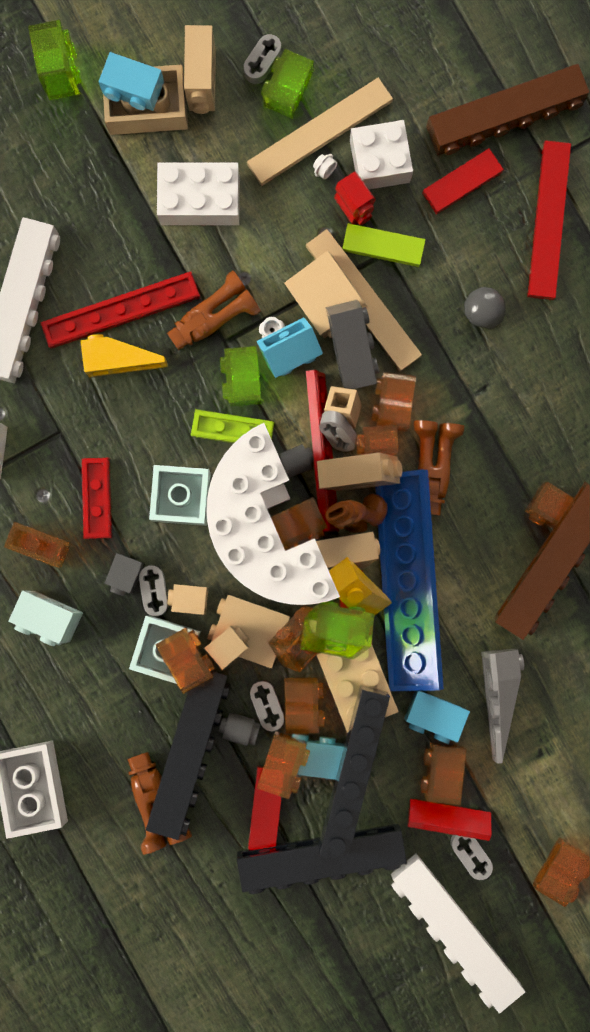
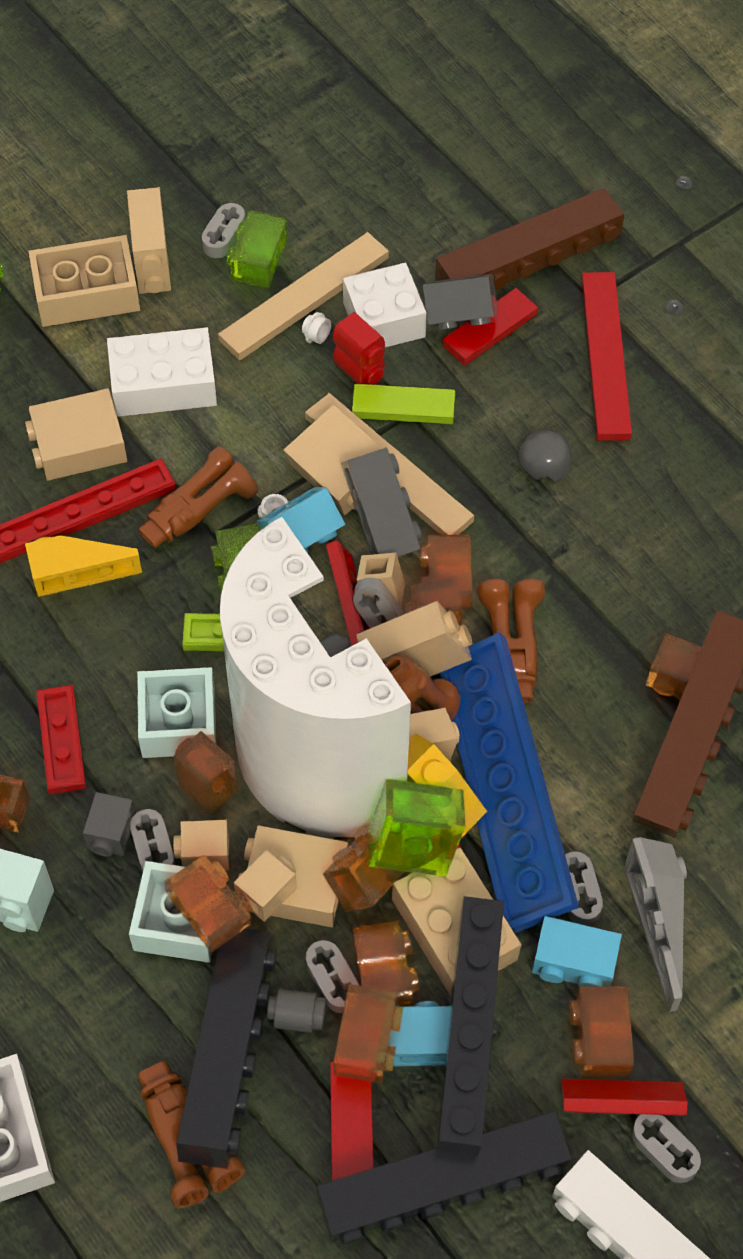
camera: 10 degrees left, 25 degrees down
medium azure brick [99,52,164,111] -> none
none -> tan brick [25,388,127,481]
none -> clear orange brick [173,731,238,816]
none -> dark grey brick [423,274,498,329]
none -> light grey beam [565,852,603,926]

